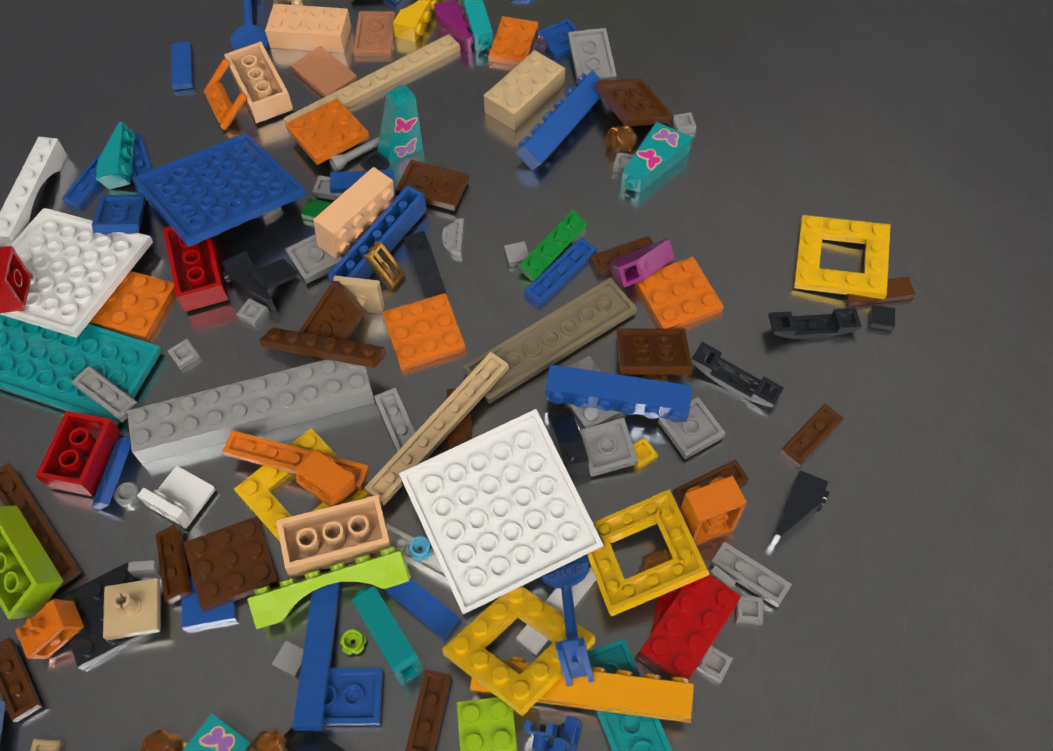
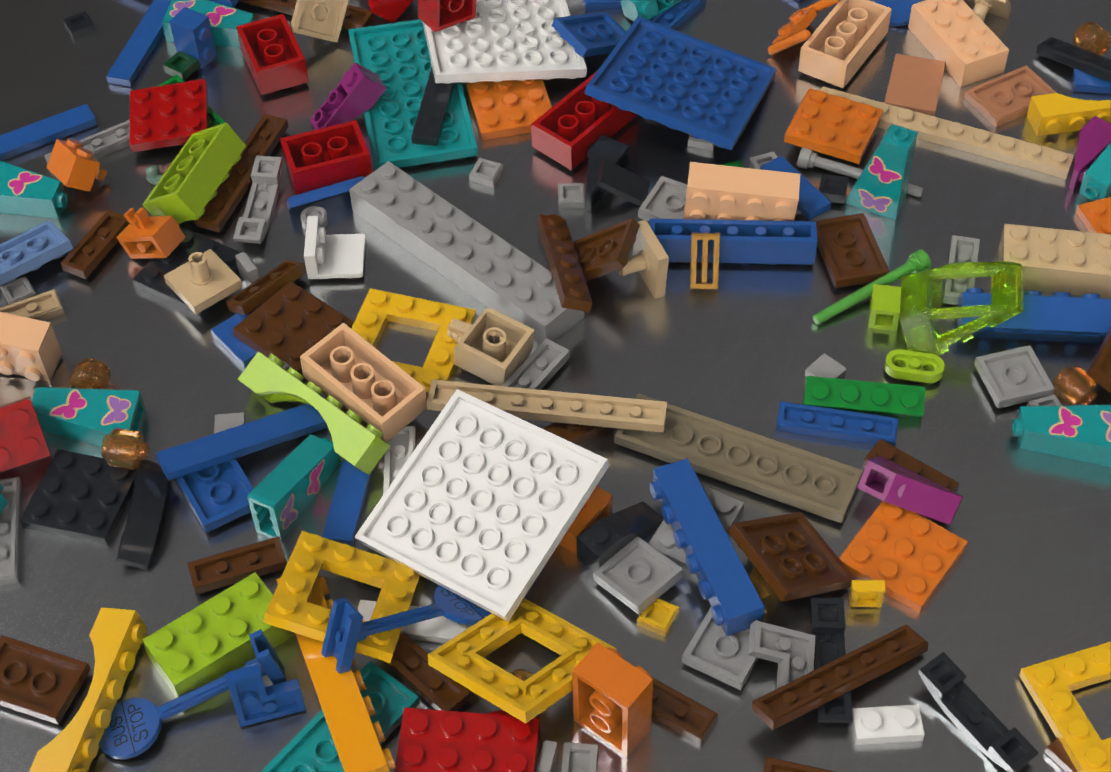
camera: 60 degrees right, 10 degrees down
light grey tile [71,366,140,423] -> none
orange plate [222,430,370,491] -> none
orange brick [295,450,355,507] -> none
lime plate [340,629,366,655] -> none
orange plate [382,293,466,371] -> none
black slope [403,231,447,299] -> none
medium azure plate [408,536,433,561] -> none
light grey tile [441,218,464,257] -> none
none -> light grey slope [233,155,283,244]
none -> magenta slope [310,63,386,130]
none -> reddish brown plate [383,632,471,711]
none -> black tile [411,68,455,146]
none -> tan hinge [447,308,534,386]
none -> light grey plate [748,620,815,689]
none -> reddish brown tile [752,624,929,730]
none -> bright green piece [813,249,932,325]
none -> yellow tile [849,580,886,608]
none -> white plate [852,704,925,745]
none -> lime brick [868,284,902,331]
none -> lime plate [884,349,945,383]
none -> clear neon green windscreen [900,261,1024,356]
none -> light grey plate [943,235,980,305]
none -> light grey plate [974,345,1055,408]

